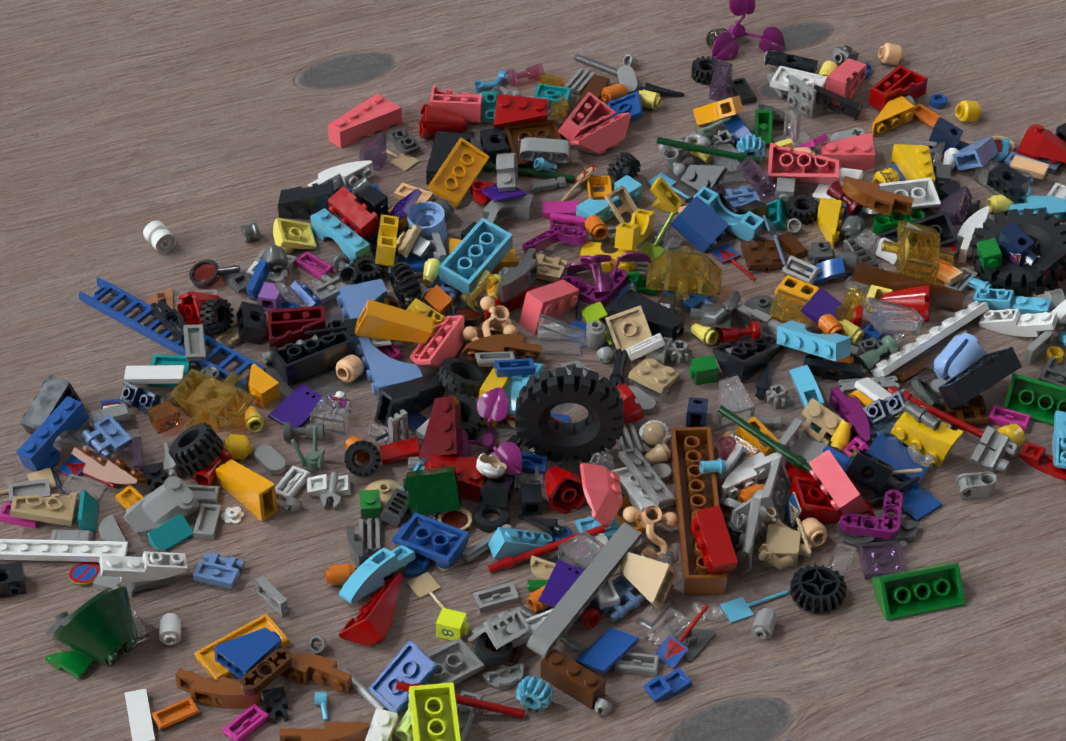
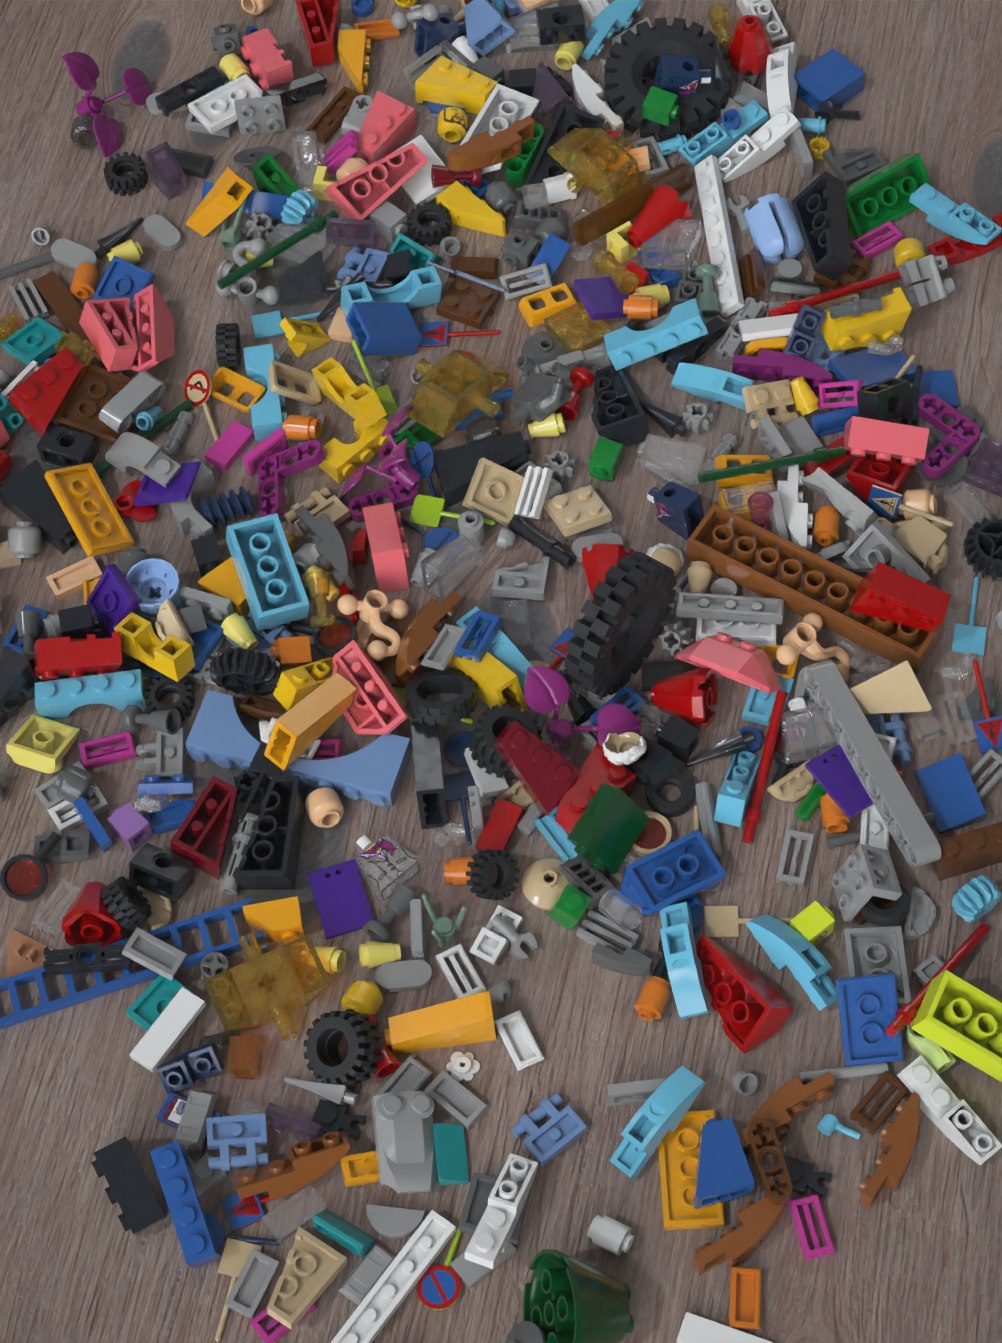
camera: 50 degrees left, 15 degrees up
medium azure pin [700,458,726,474] -> none
light grey piece [956,471,997,500] -> none
none -> light grey head [8,522,42,558]
none -> light grey tile [143,214,182,251]
none -> dark blue piece [200,486,256,528]
none -> reddish brown tile [305,86,363,145]
none -> light yellow cone [359,941,401,969]
none -> light grey piece [391,3,452,30]
none -> light grey tile [410,899,425,961]
none -> white tile [494,1010,544,1071]
none -> clear brick [598,889,642,930]
none -> medium azure slope [609,1065,706,1179]
none -> blue hinge [721,109,742,130]
none -> medium azure slope [746,914,838,1011]
none -> reddish brown tile [849,1071,909,1135]

